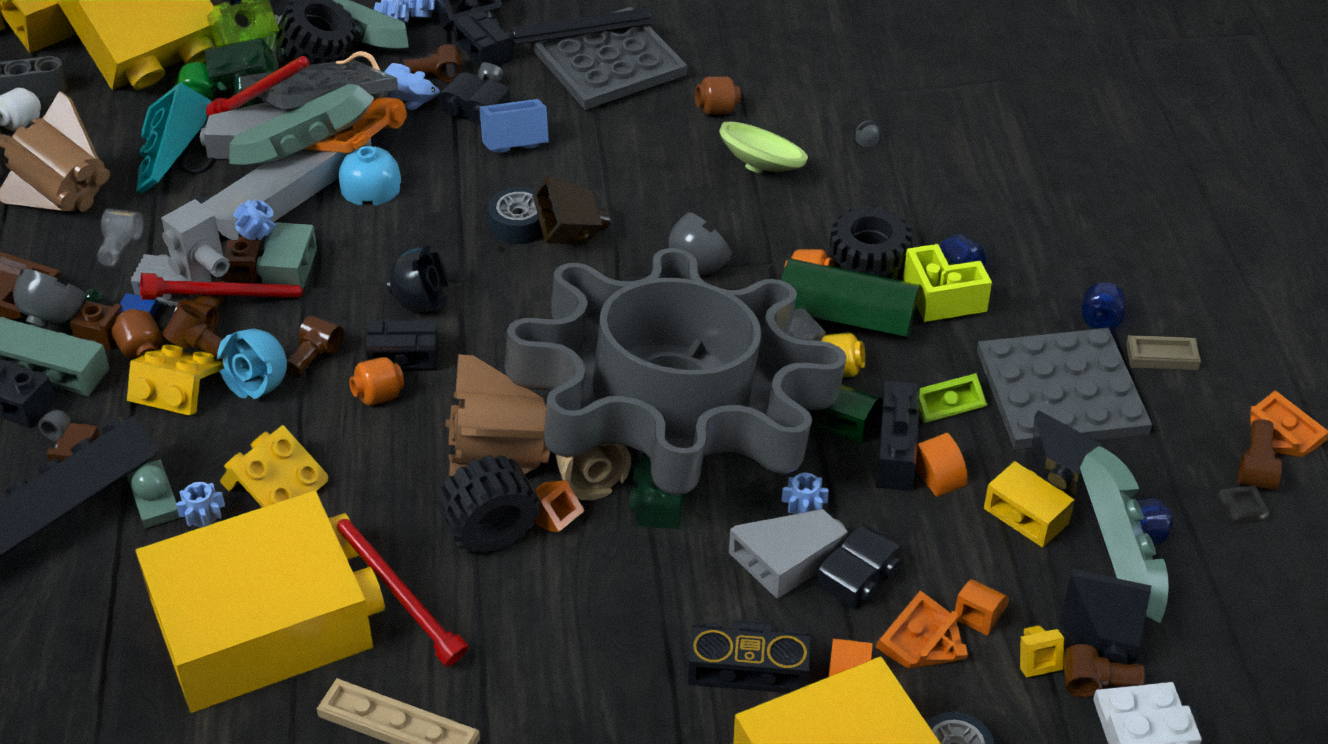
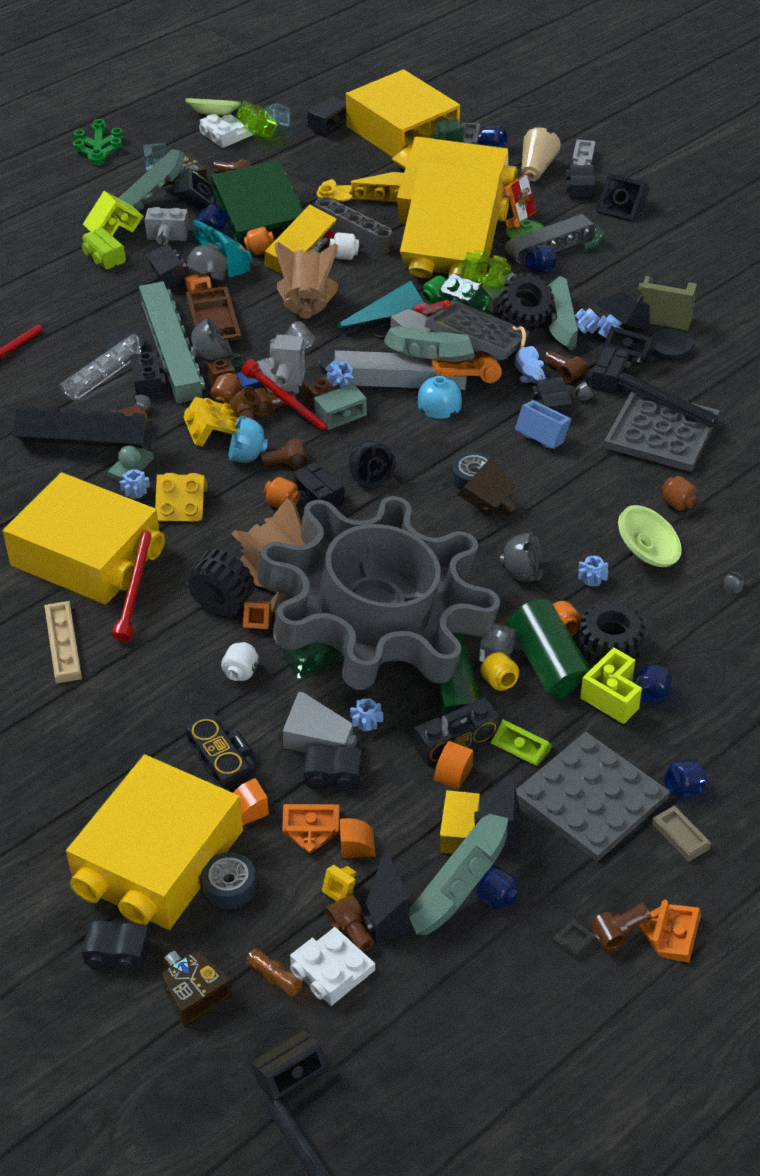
camera: 55 degrees right, 0 degrees up
none -> white head [221,642,259,681]
none -> light blue gear [578,556,608,586]

